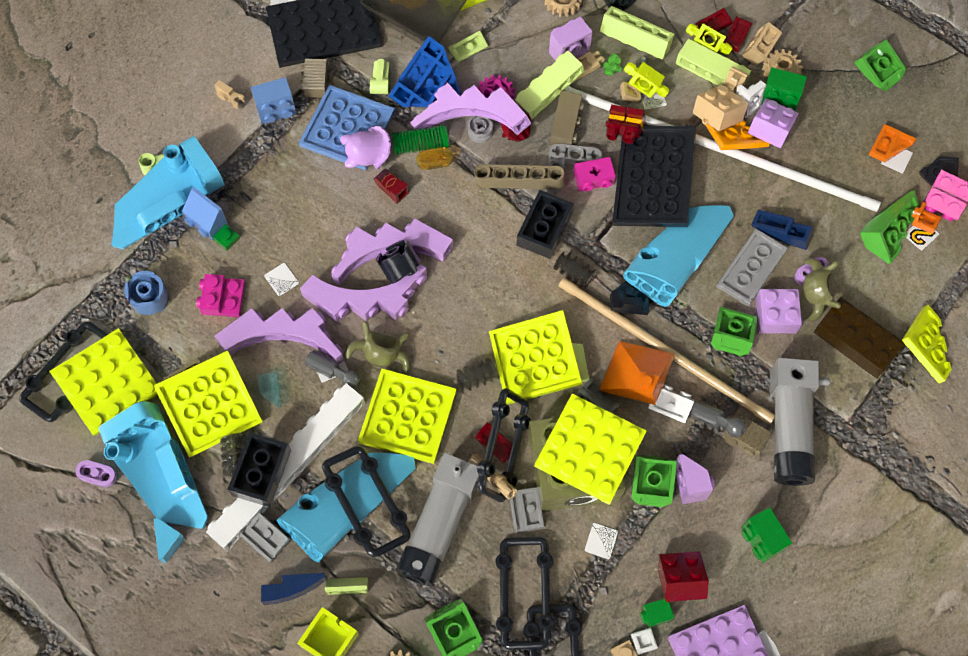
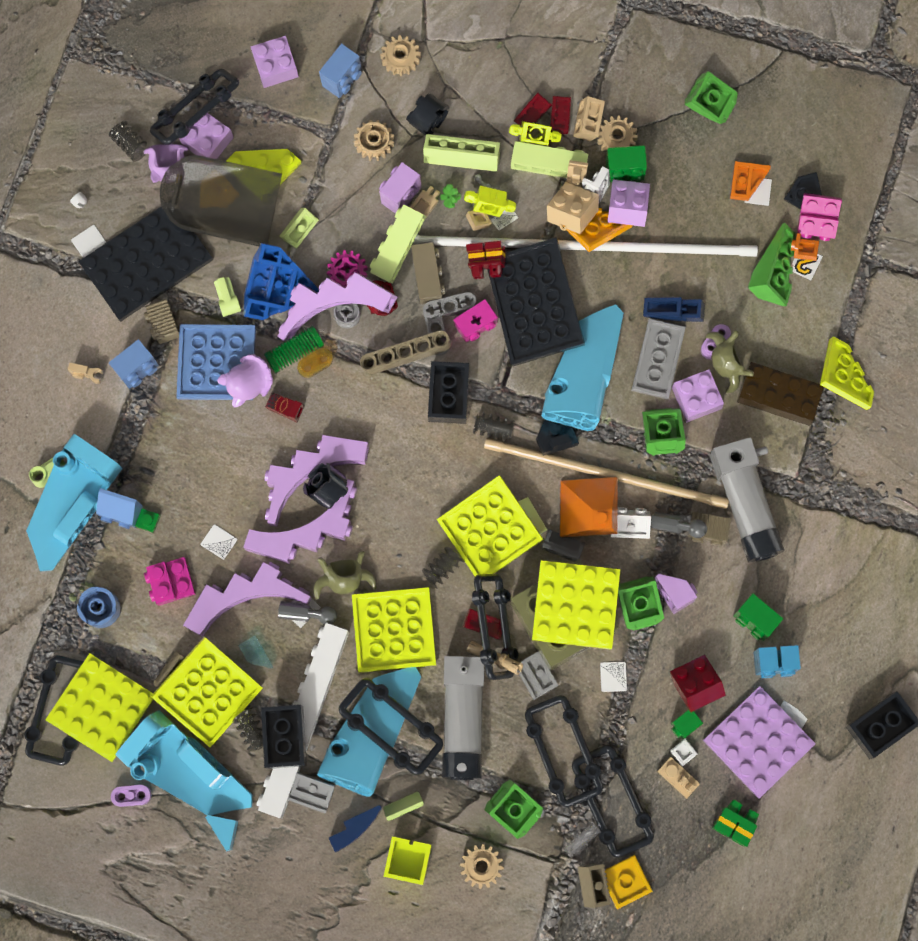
camera: 15 degrees left, 10 degrees up
none -> dark azure piece [753,645,801,678]

